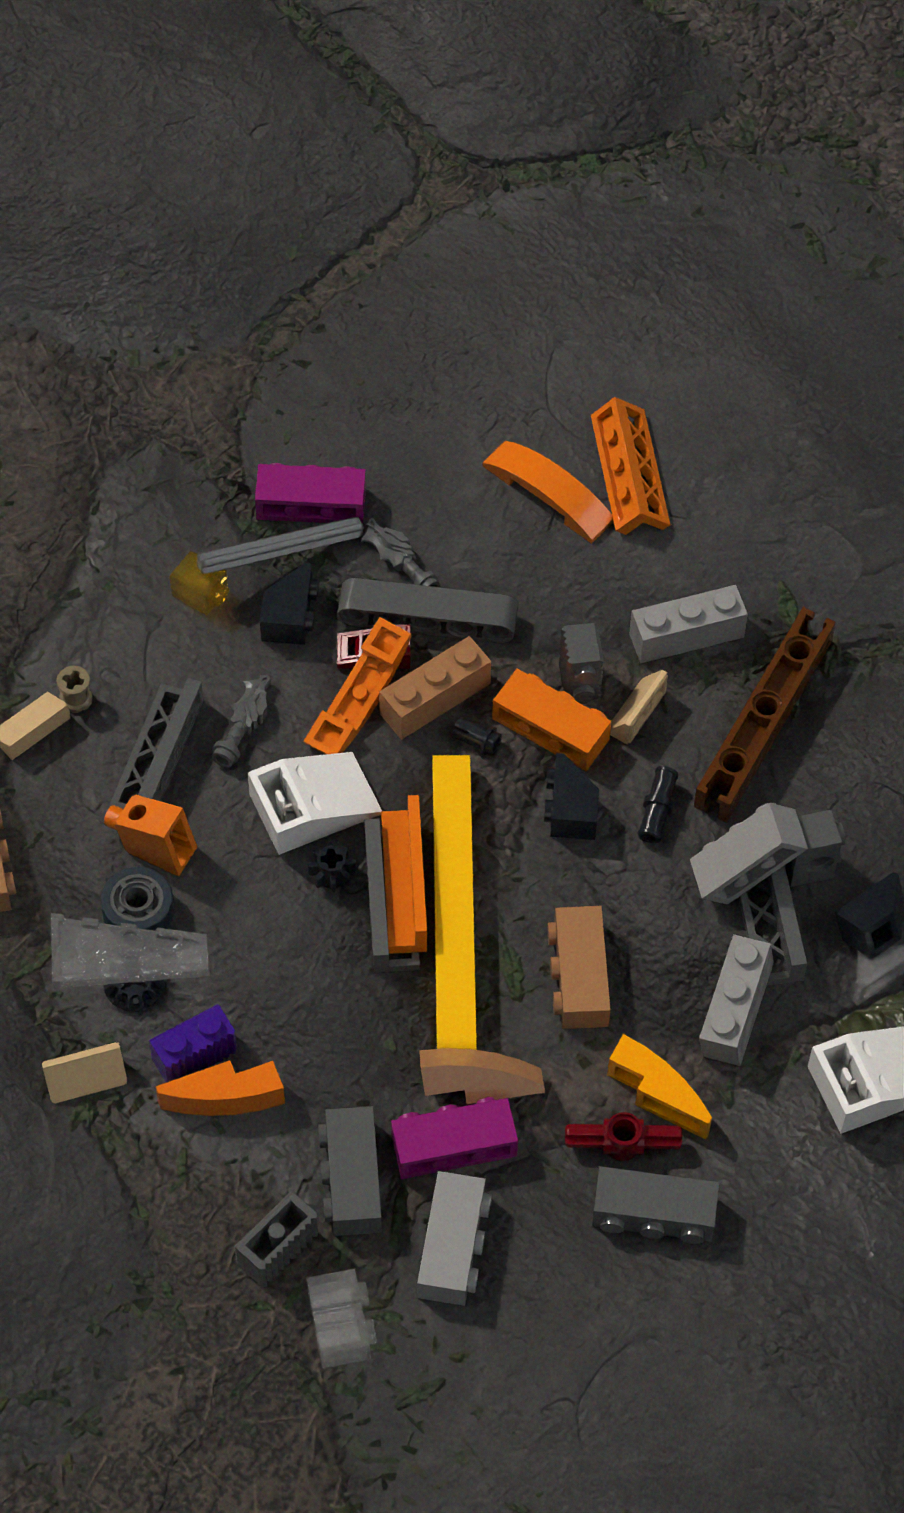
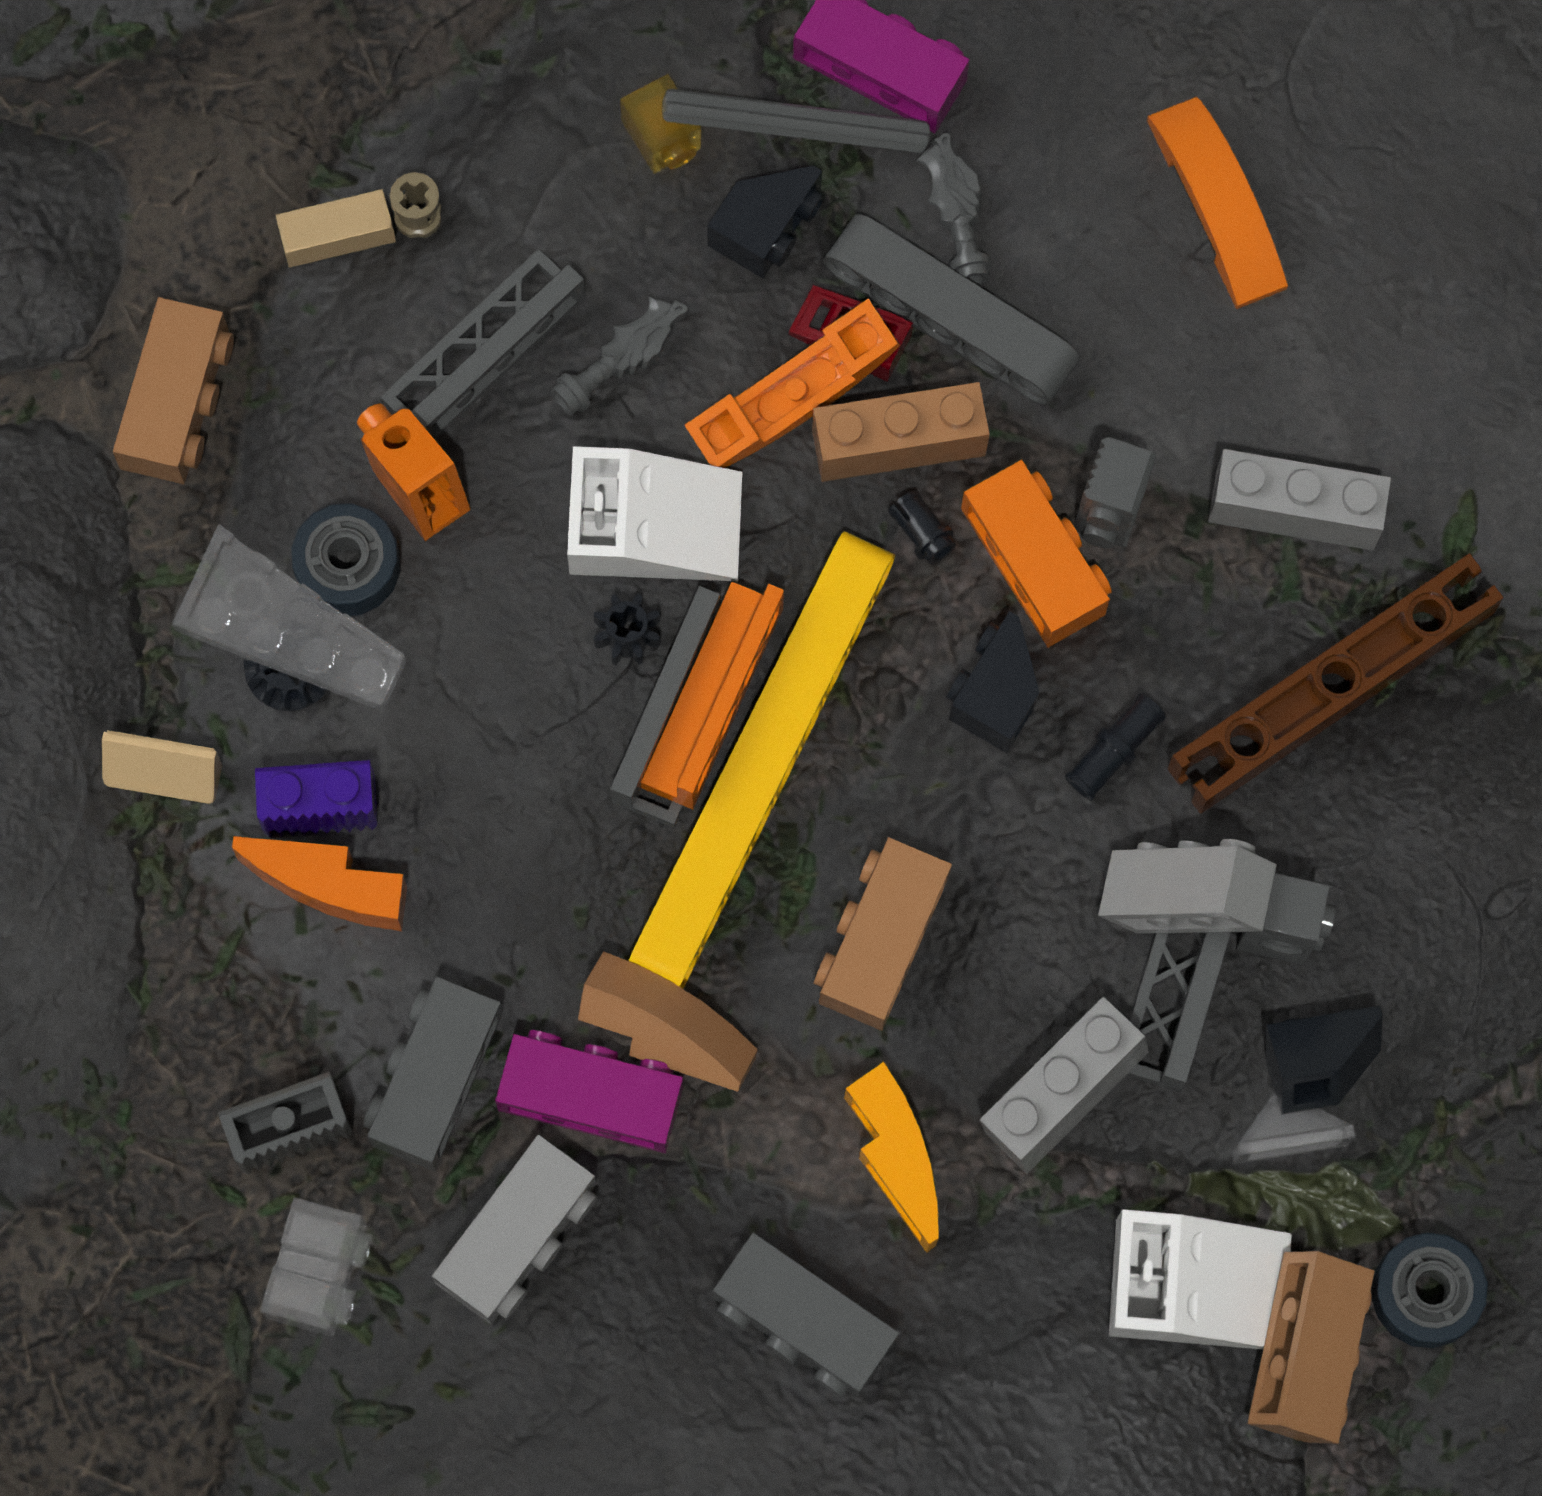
camera: 25 degrees right, 15 degrees up
dark red axle [565,1112,682,1161] -> none
orange fence [591,397,671,535] -> none
tan slope [610,670,668,745] -> none

